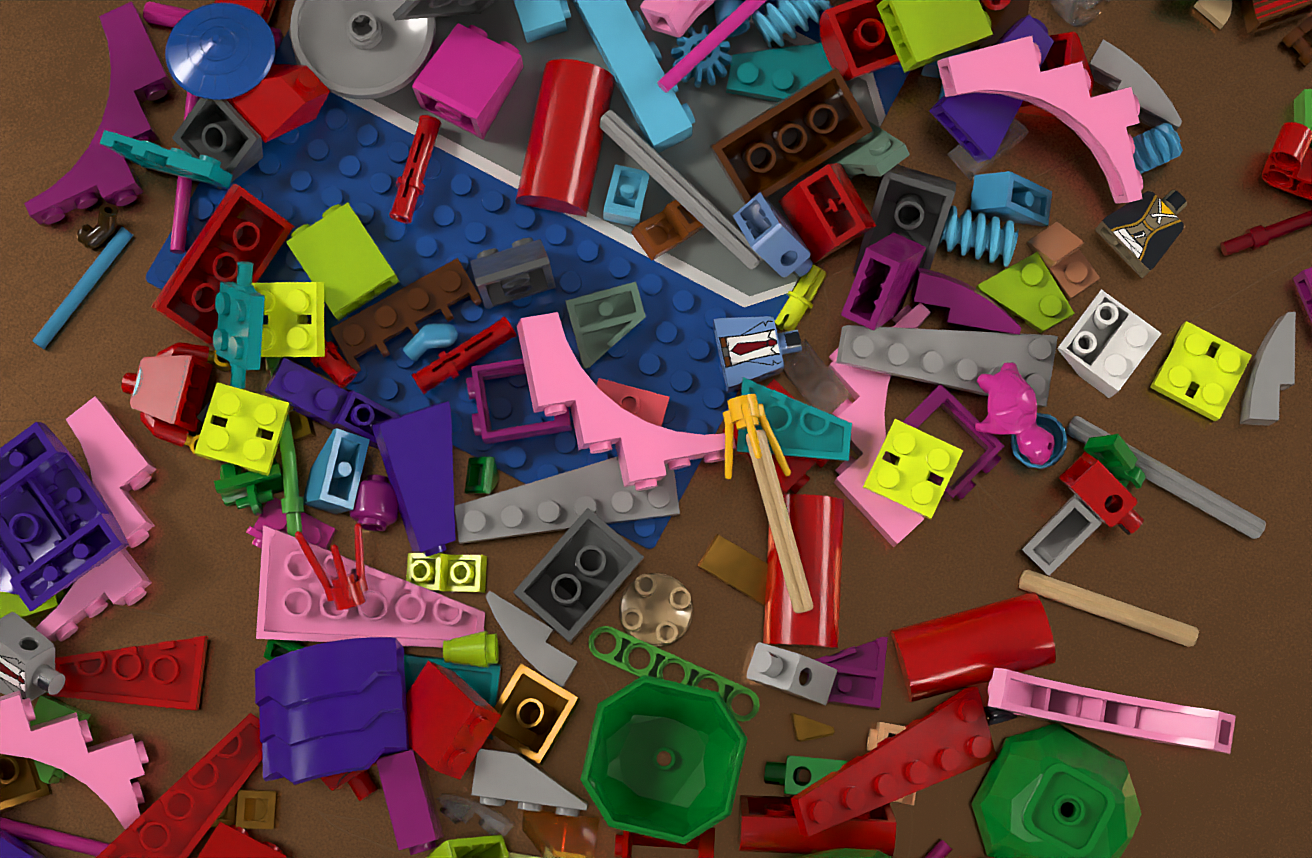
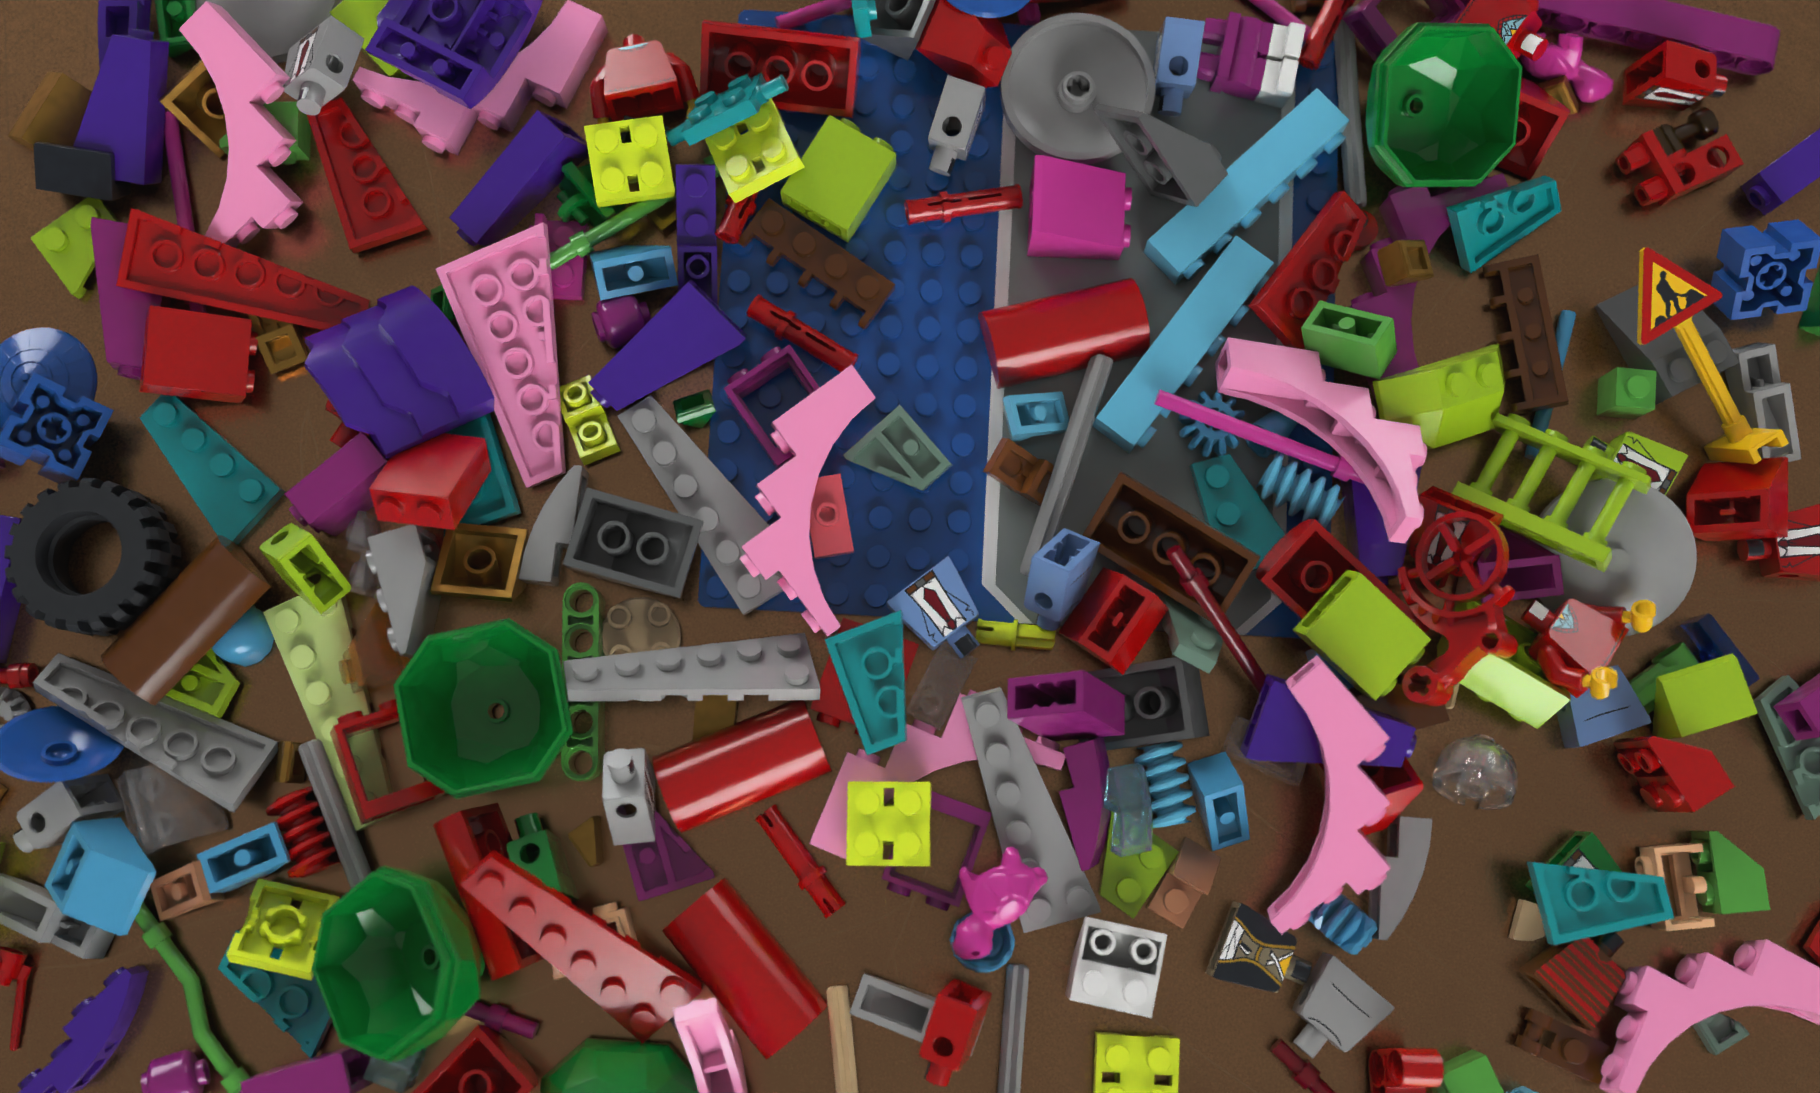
camera: 60 degrees right, 0 degrees up
red plant [295,523,369,610] -> none
dark azure arm [403,324,458,361] -> none
lime cone [443,630,499,668] -> none
dark grey slope [471,238,556,309] -> none
yellow plant [722,394,791,479] -> none
tan axle [746,429,814,614] -> none
green plate [1083,434,1146,489] -> none
none -> dark purple slope [449,110,589,247]
none -> light grey wing [563,633,820,701]
none -> red pin [755,804,847,919]
none -> light grey torso [928,75,985,176]
none -> clear light blue slope [1103,763,1153,857]
none -> dark red bar [1166,545,1266,694]
none -> light grey torso [1292,952,1395,1059]

